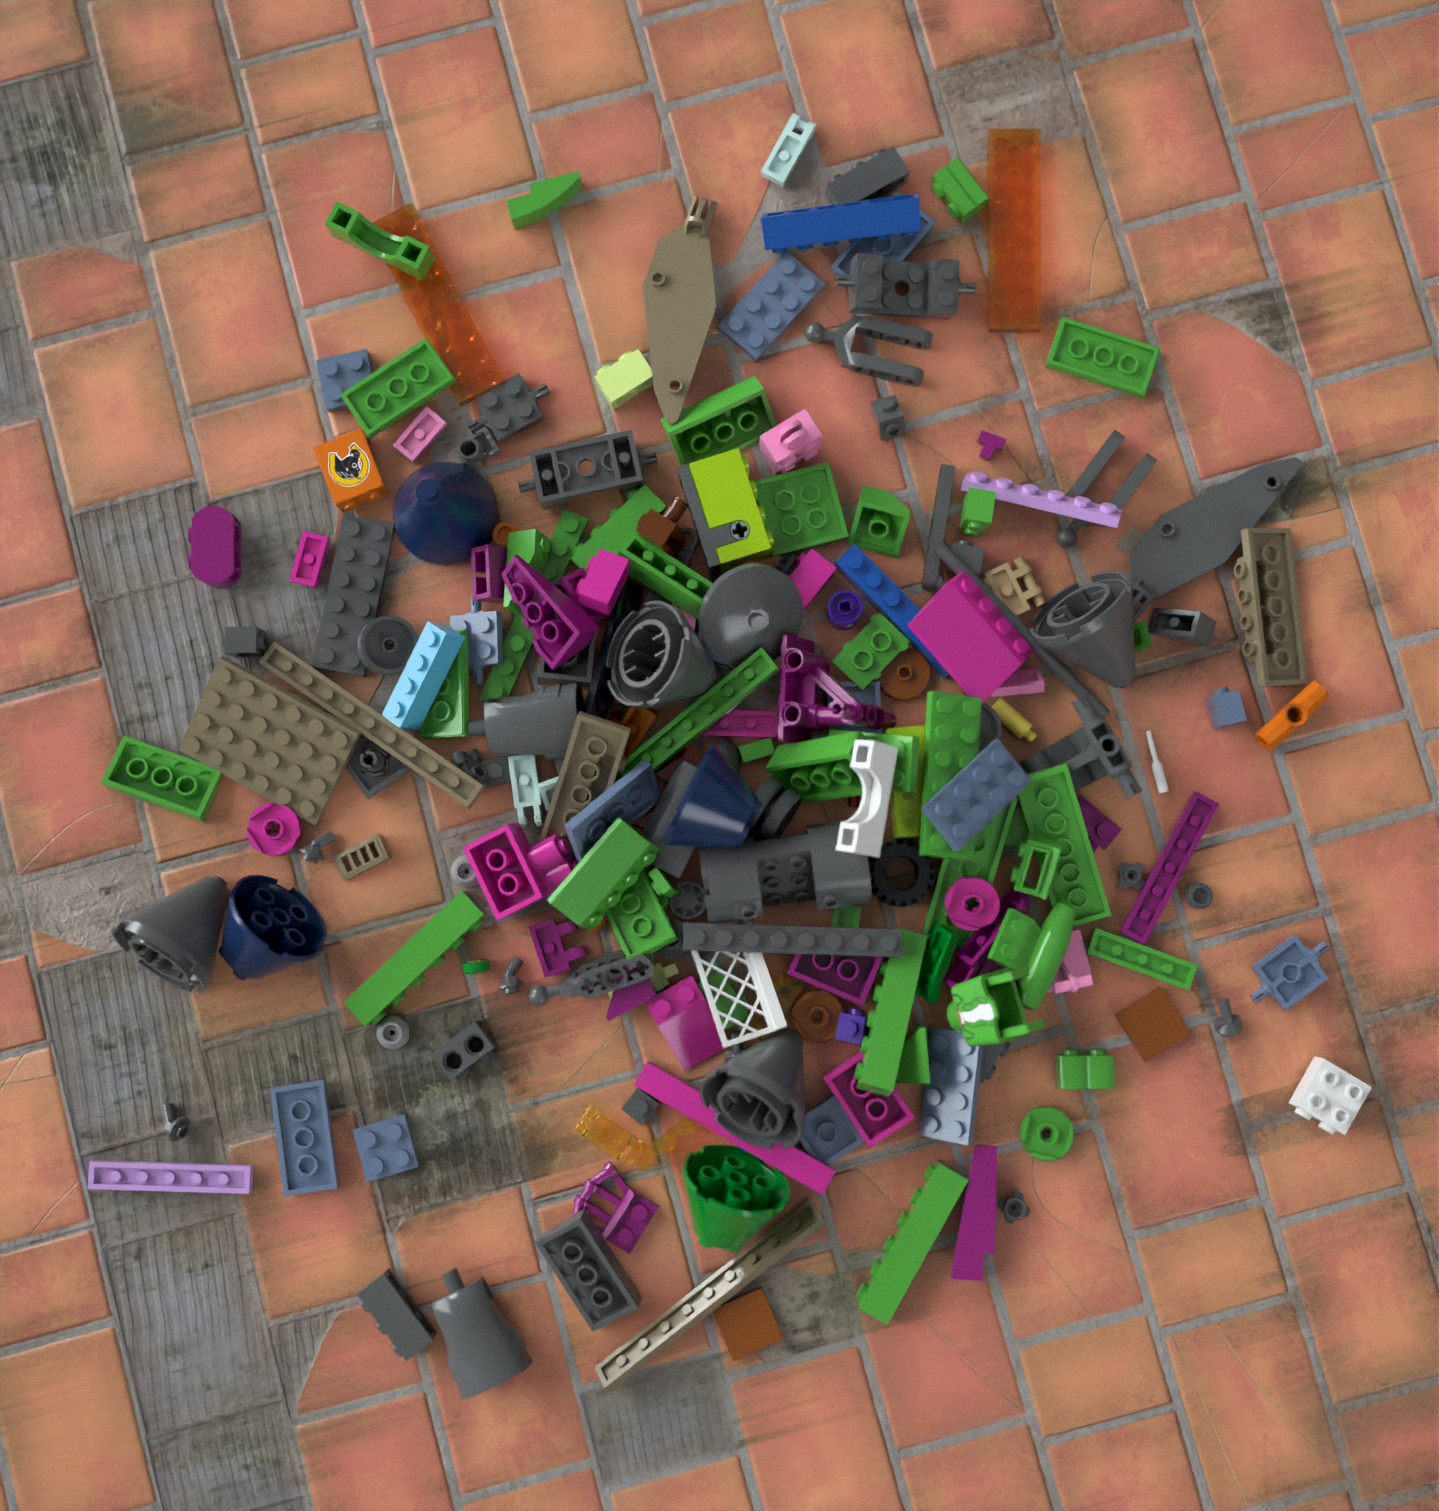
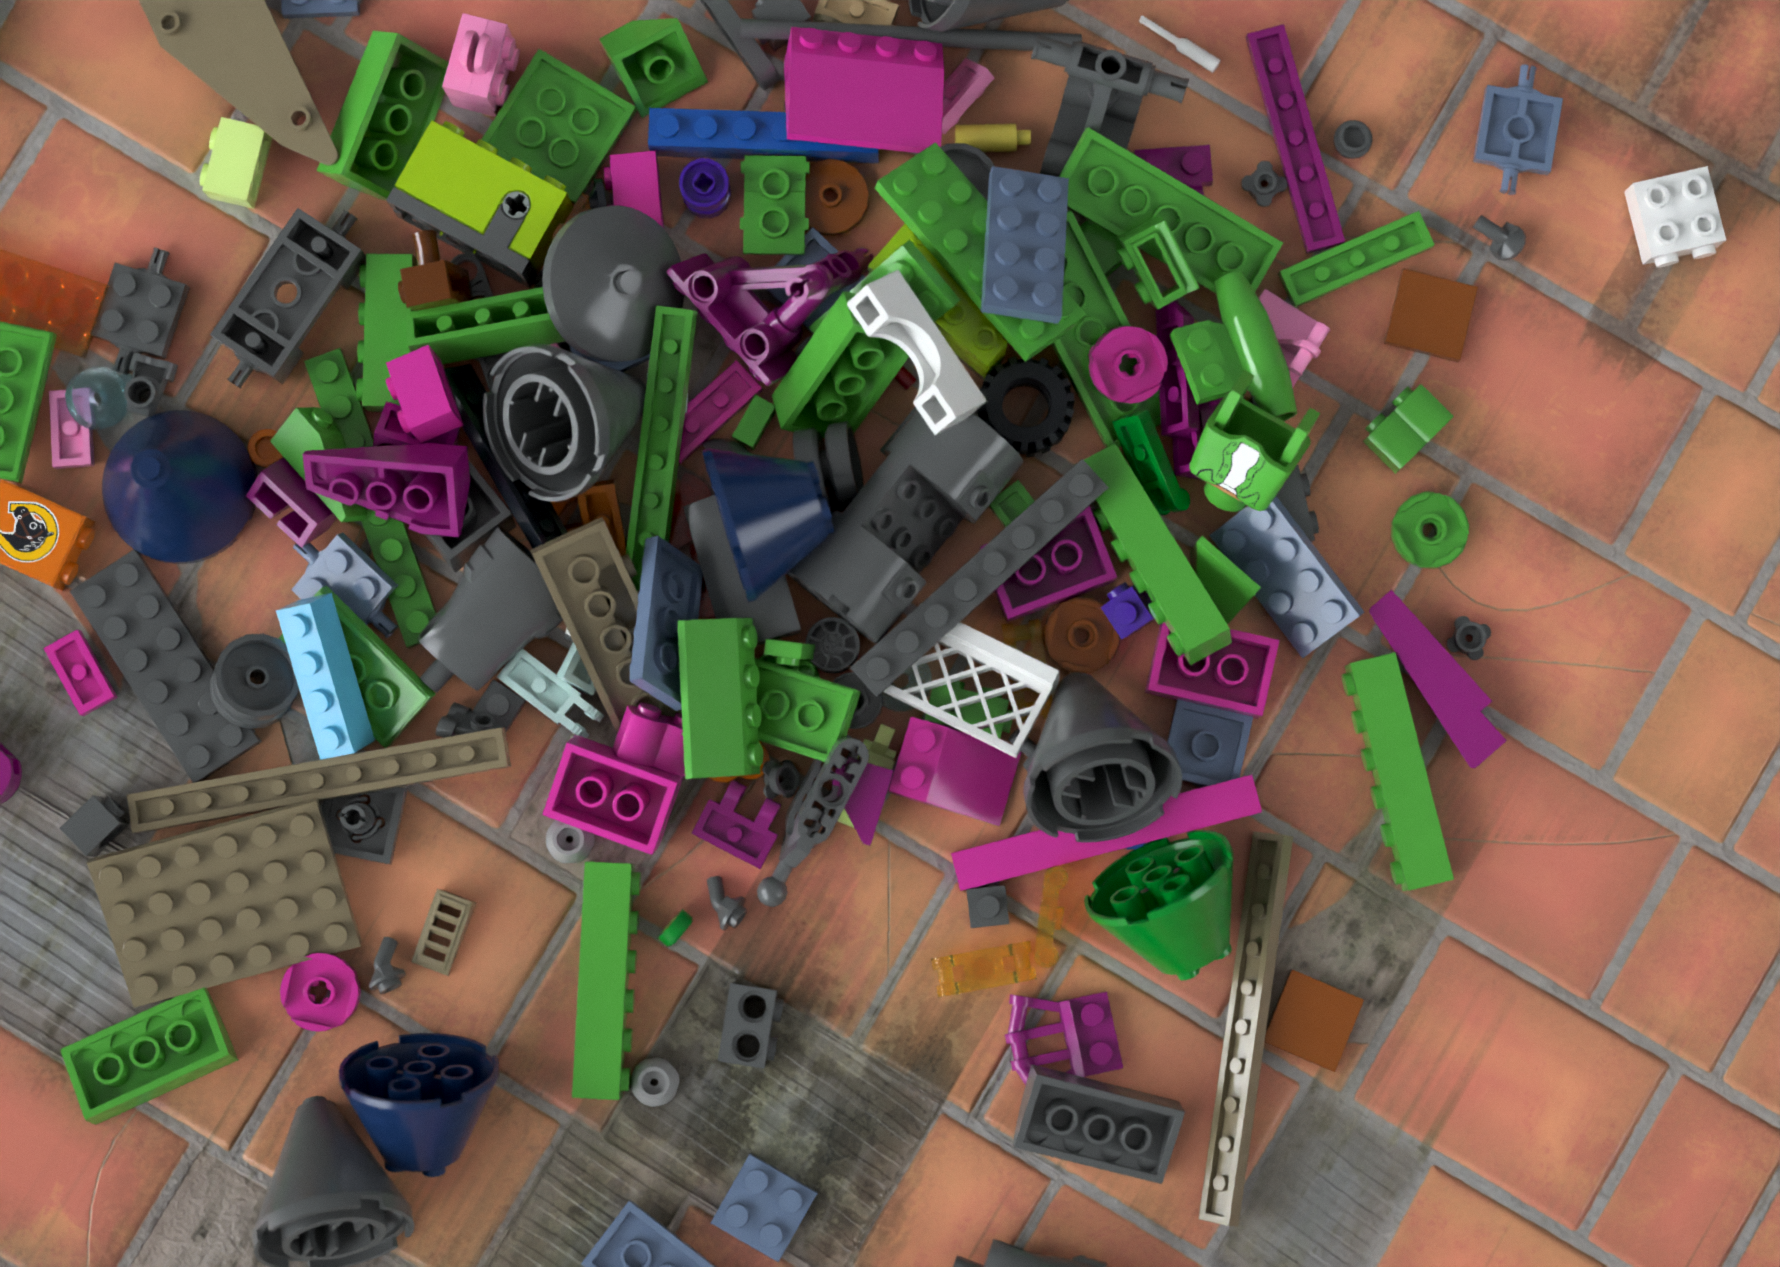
camera: 50 degrees left, 0 degrees up
none -> clear light blue piece [65,366,127,430]
none -> dark grey plate [762,760,800,799]

